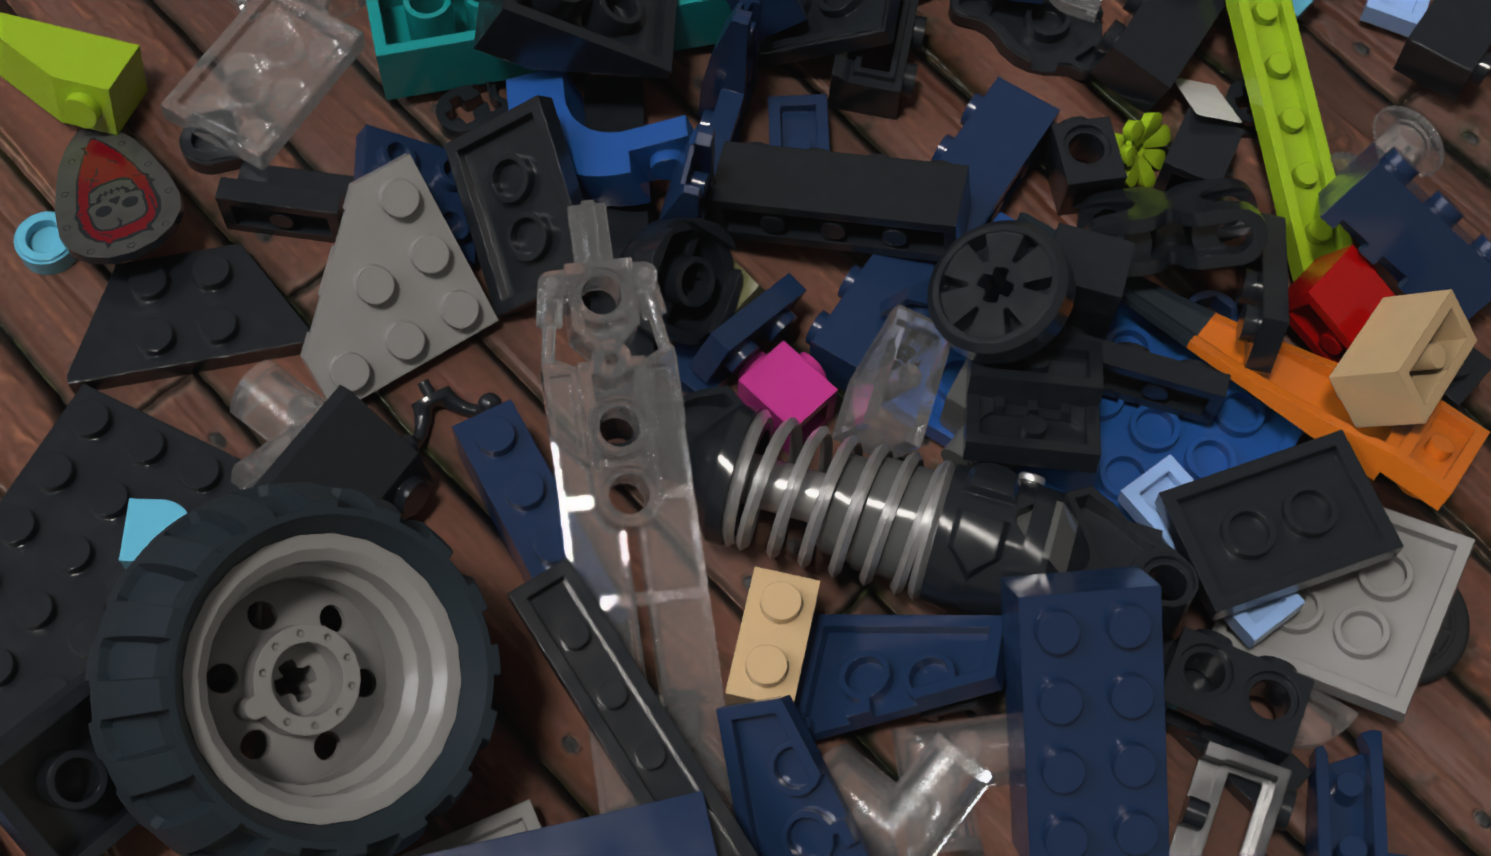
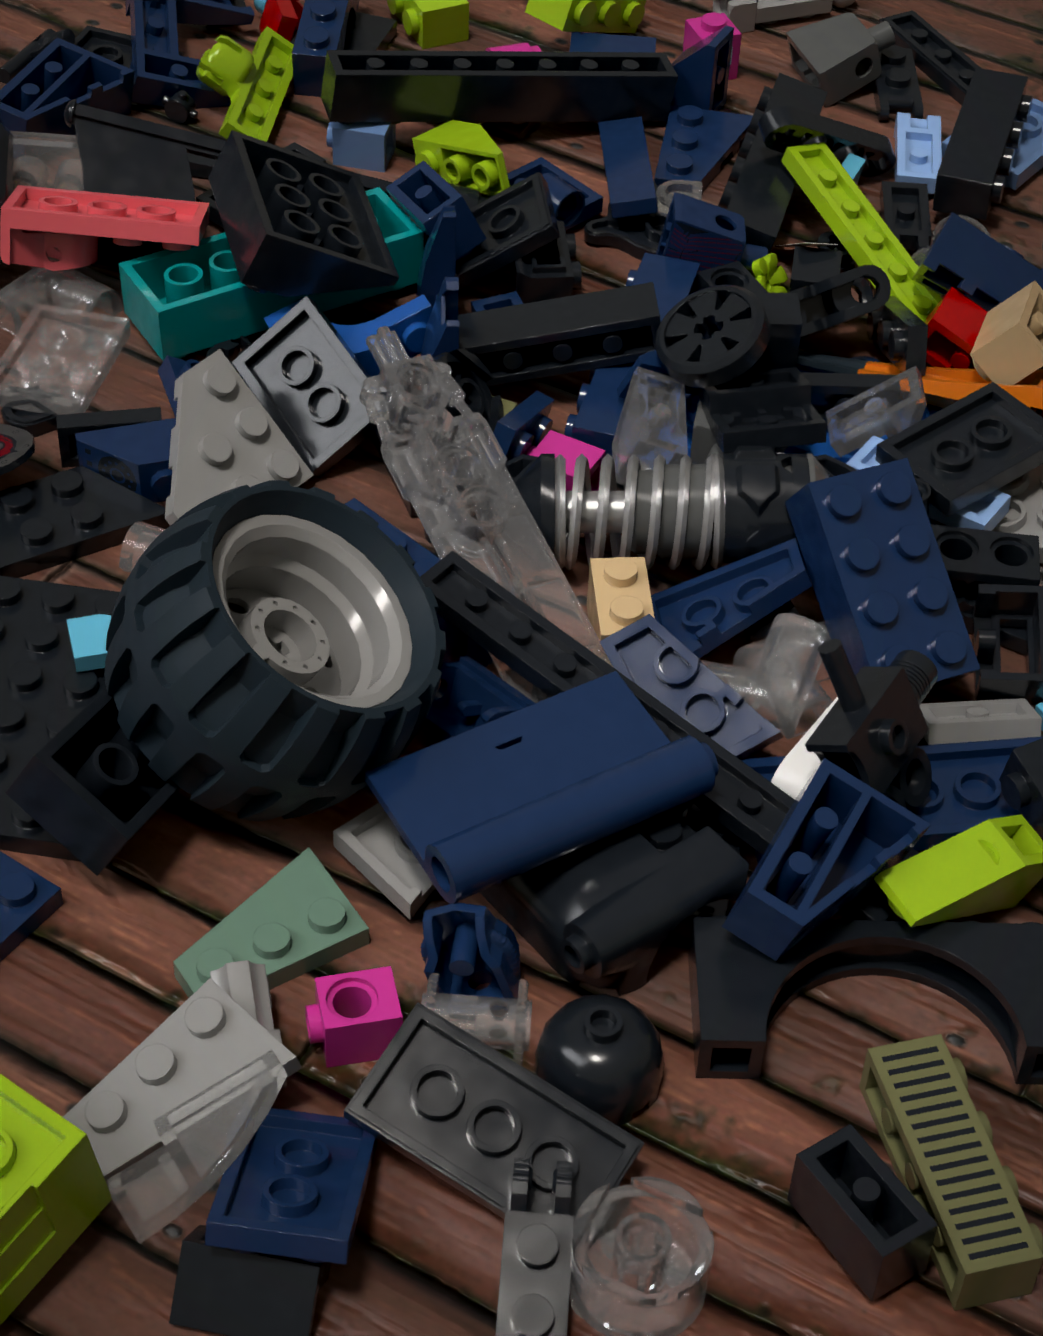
camera: 15 degrees left, 20 degrees down
none -> dark blue slope [75,418,176,503]
none -> dark blue hinge [423,656,535,740]
none -> dark blue torso [656,192,768,274]
none -> clear slope [826,366,927,457]
none -> black hinge [880,181,932,267]

